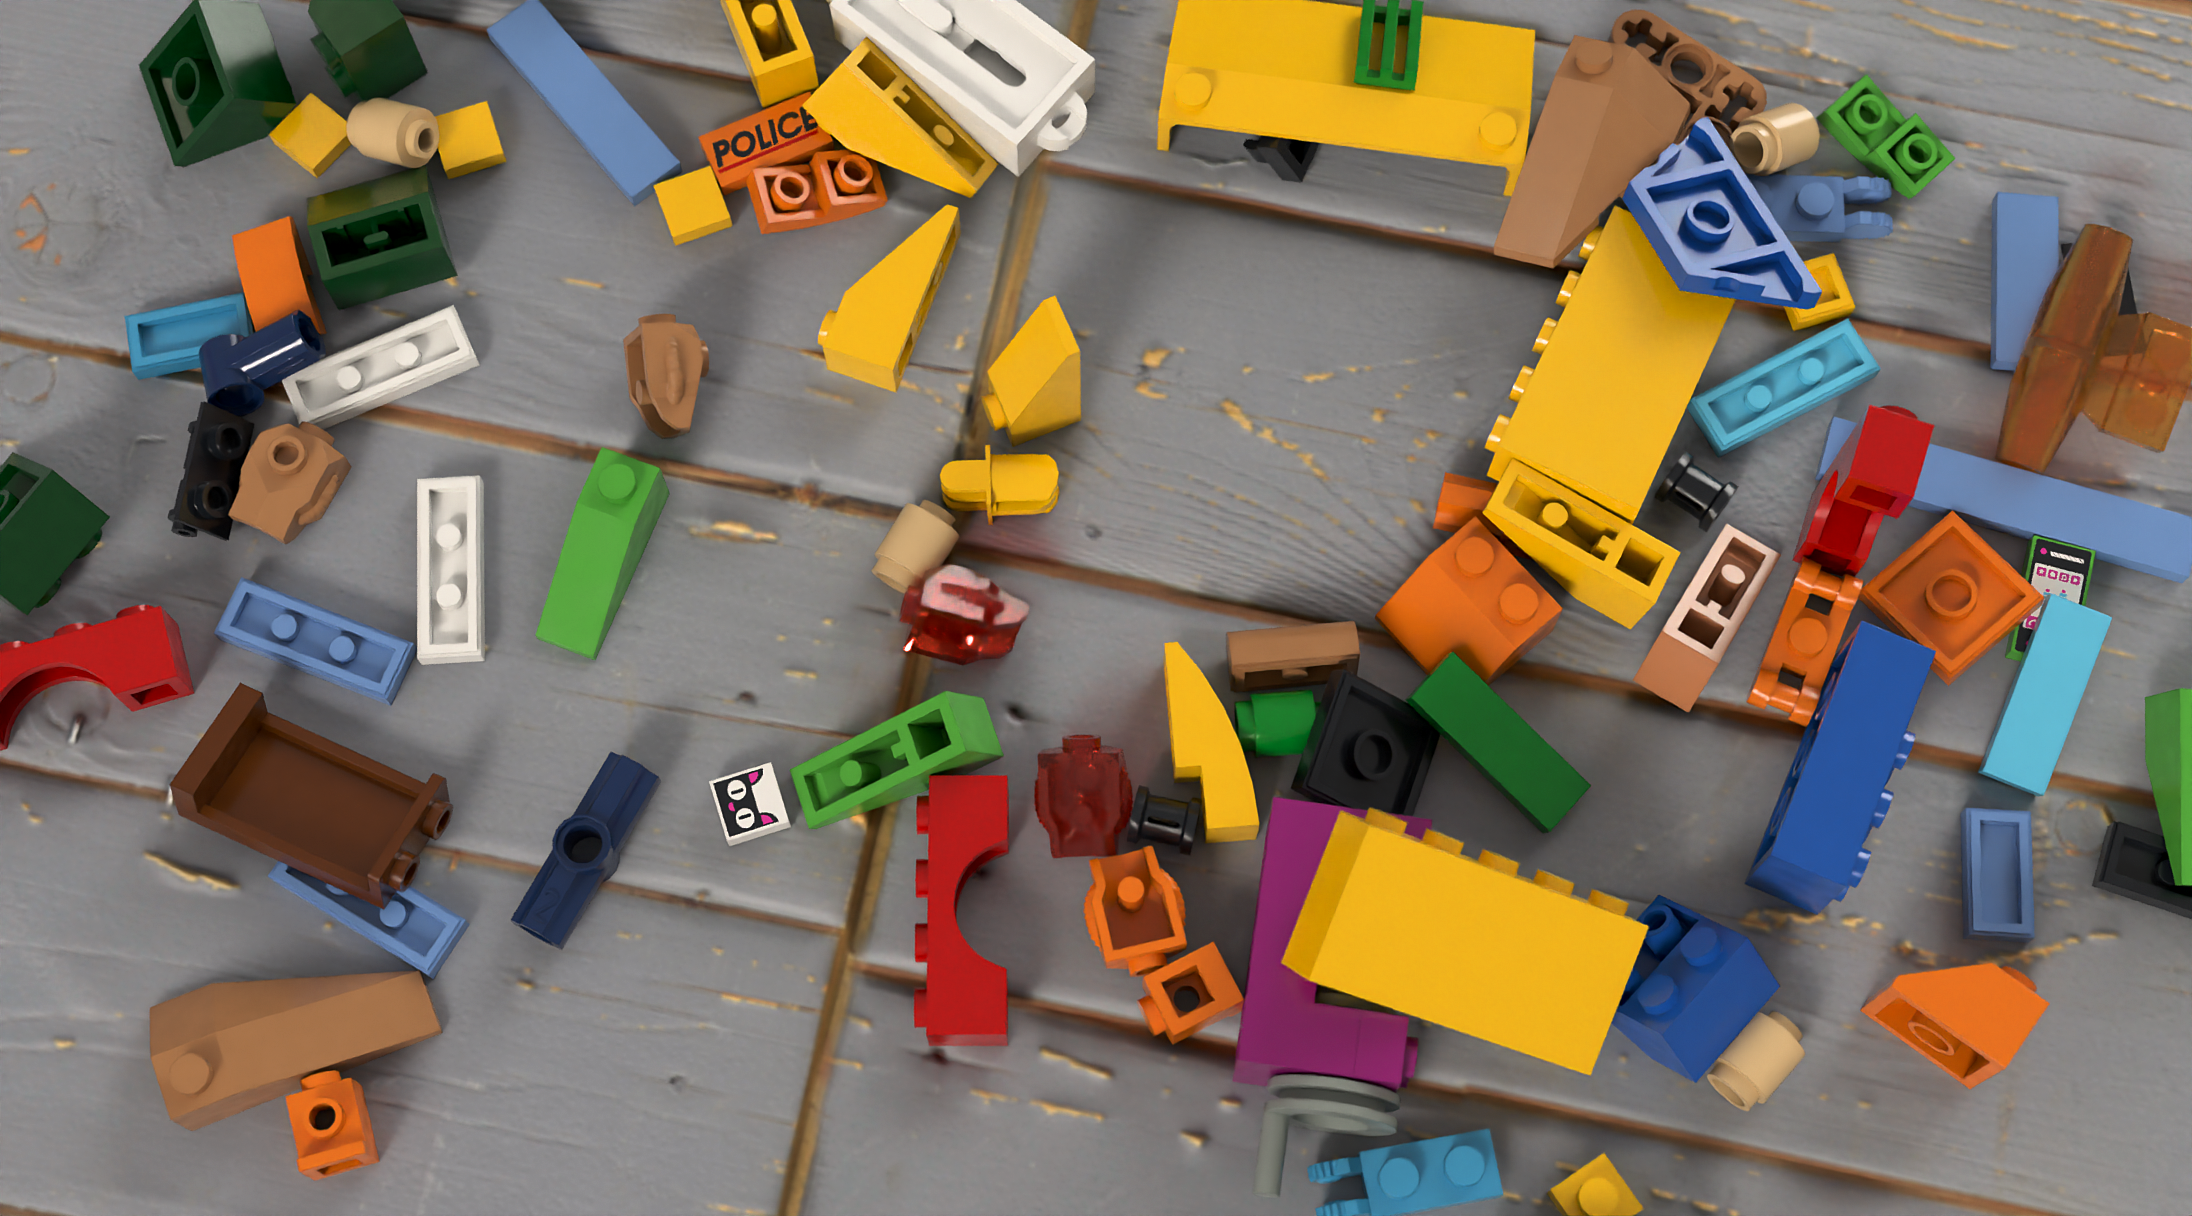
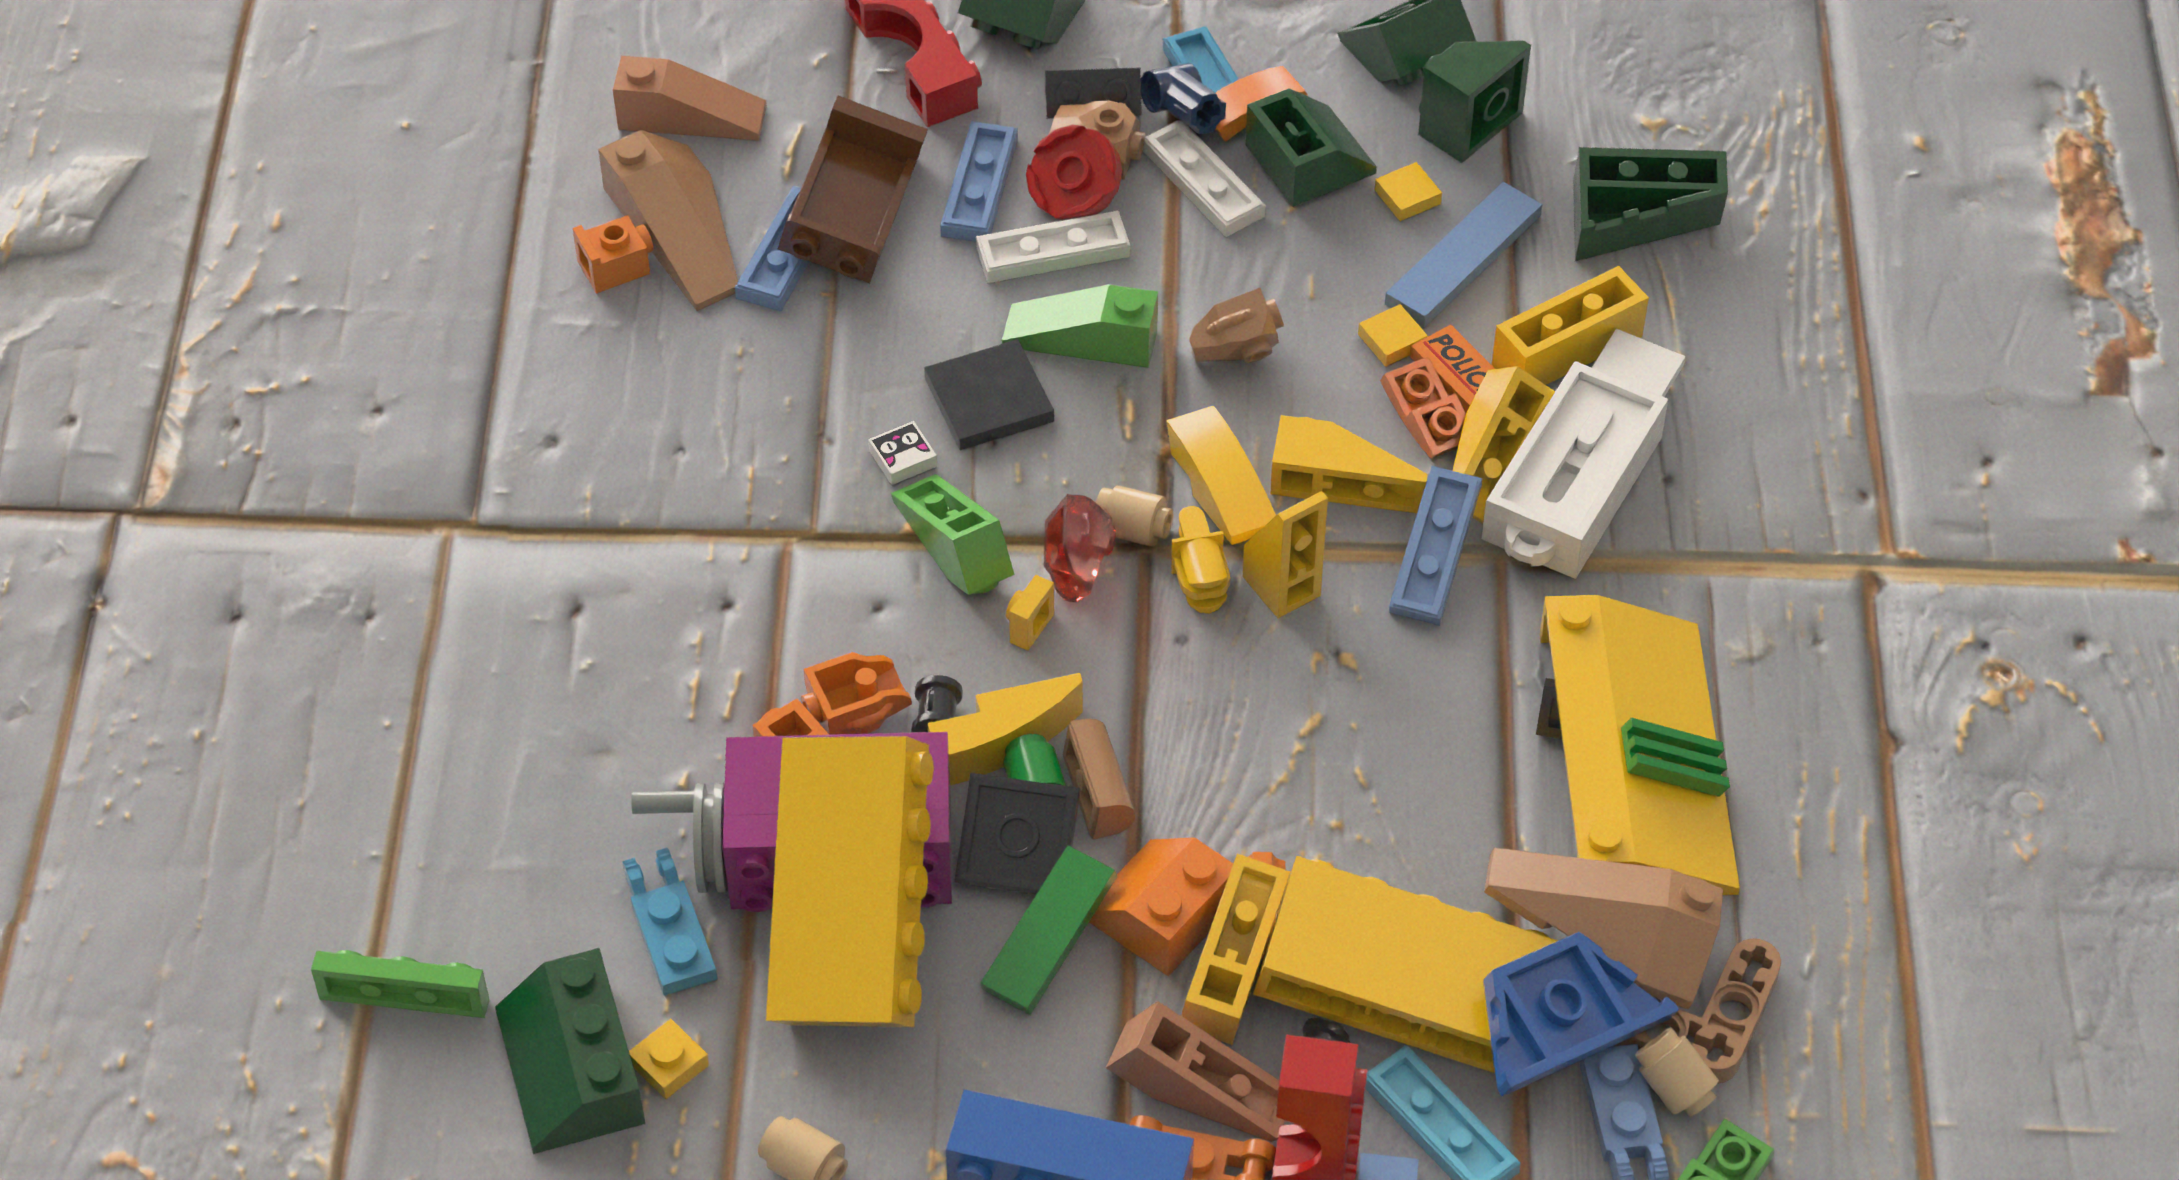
camera: 80 degrees right, 20 degrees down
yellow tile [269,92,351,179] -> none
tan brick [347,98,439,168] -> none
dark blue piece [511,752,661,950] -> none
red arch [914,775,1009,1046] -> none
clear red hand [1034,734,1133,858] -> none
blue slope [1611,895,1780,1083] -> none
yellow tile [1784,253,1855,332] -> none
none -> nougat slope [613,55,767,141]
none -> black tile [924,339,1054,450]
none -> yellow plate [1006,575,1054,651]
none -> red tile [1026,124,1122,221]
none -> yellow slope [1167,406,1276,545]
none -> medium blue tile [1389,466,1482,626]

